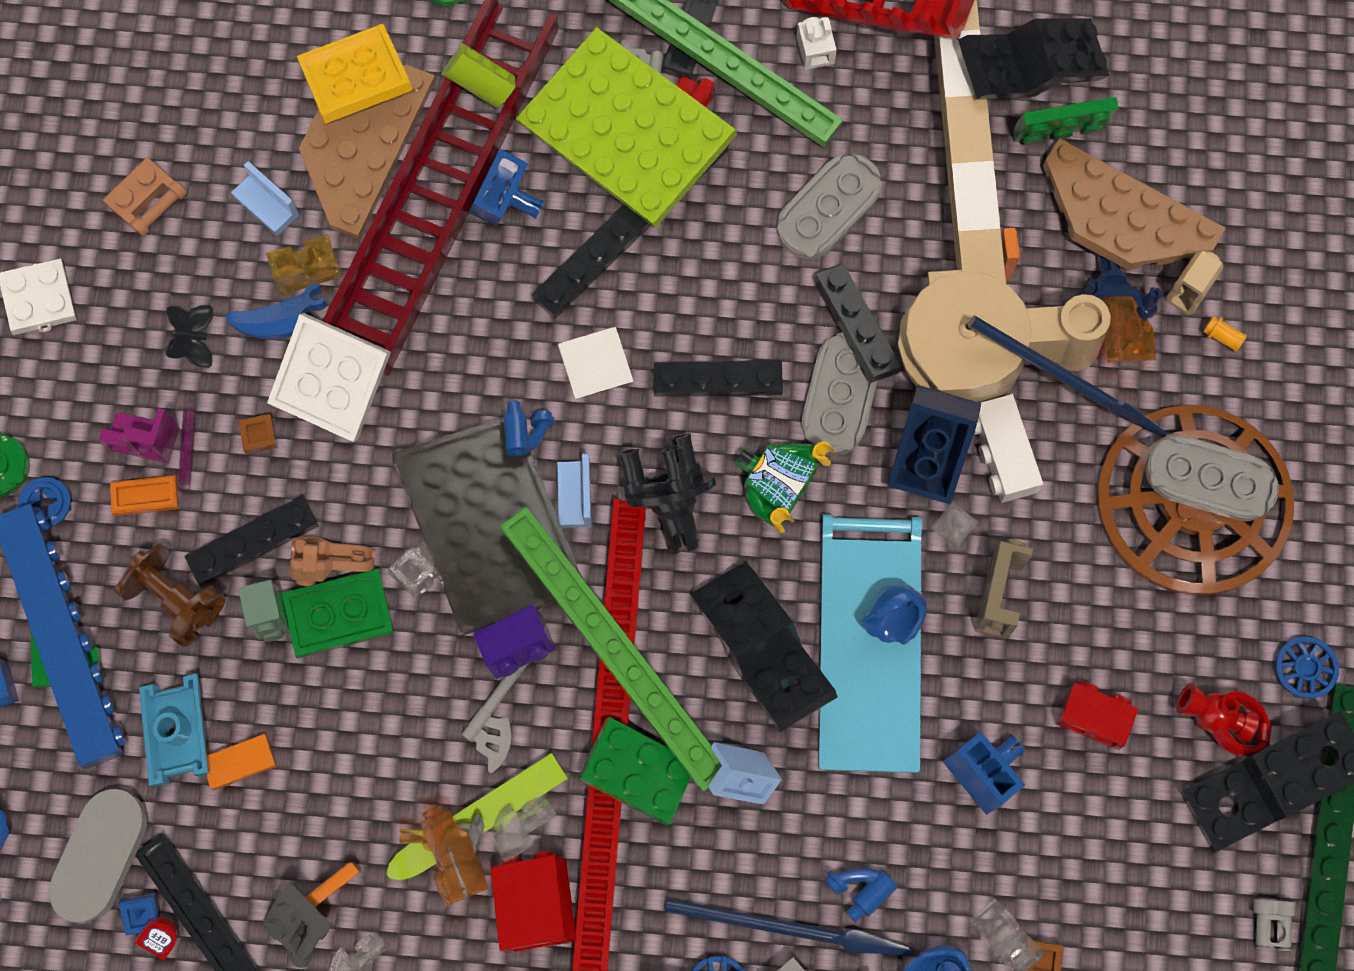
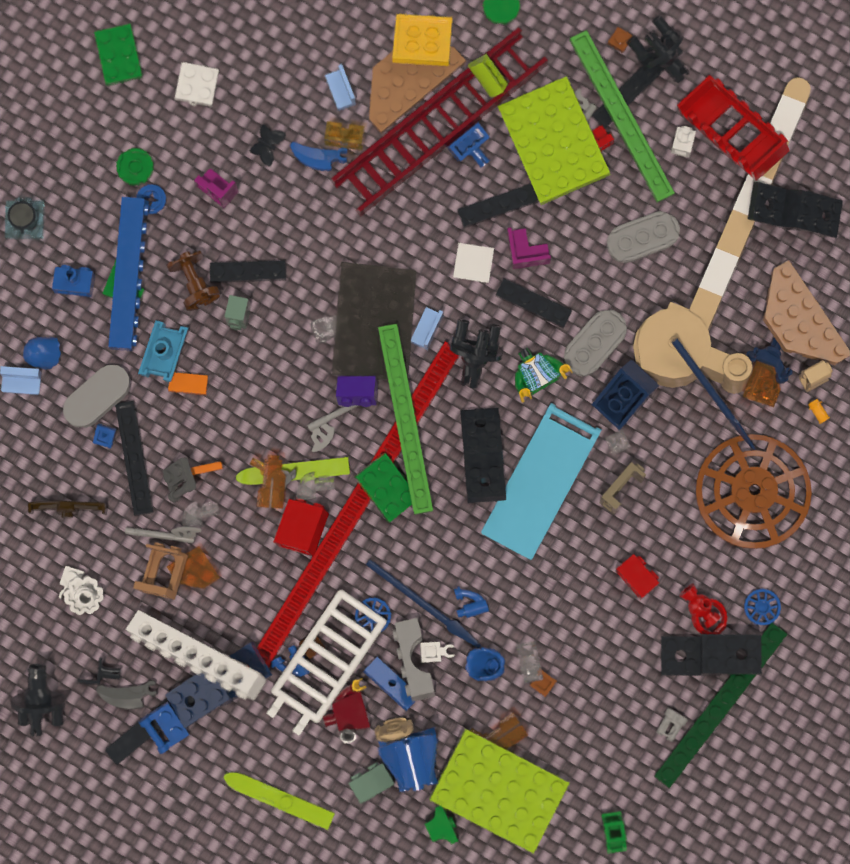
camera: 30 degrees right, 5 degrees up
nougat plate [103,157,188,237] -> none
orange tile [110,475,179,517] -> none
red tile [135,918,178,960] -> none
magenta piece [178,401,196,494] -> none
dark orange plate [238,414,278,454] -> none
white plate [267,313,391,442] -> none
green plate [281,569,395,659] -> none
nougat piece [289,535,375,586] -> none
blue plant [503,401,555,456] -> none
light blue panel [708,742,782,805] -> none
black plate [814,264,902,383] -> none
blue hair [861,584,927,645] -> none
blue brick [943,732,1025,815] -> none
white brick [974,394,1044,503] -> none
orange tile [1001,228,1020,281] -> none
green plate [1012,97,1119,145] -> none
light grey tile [1146,436,1279,521] -> none
none -> magenta panel [507,227,551,269]

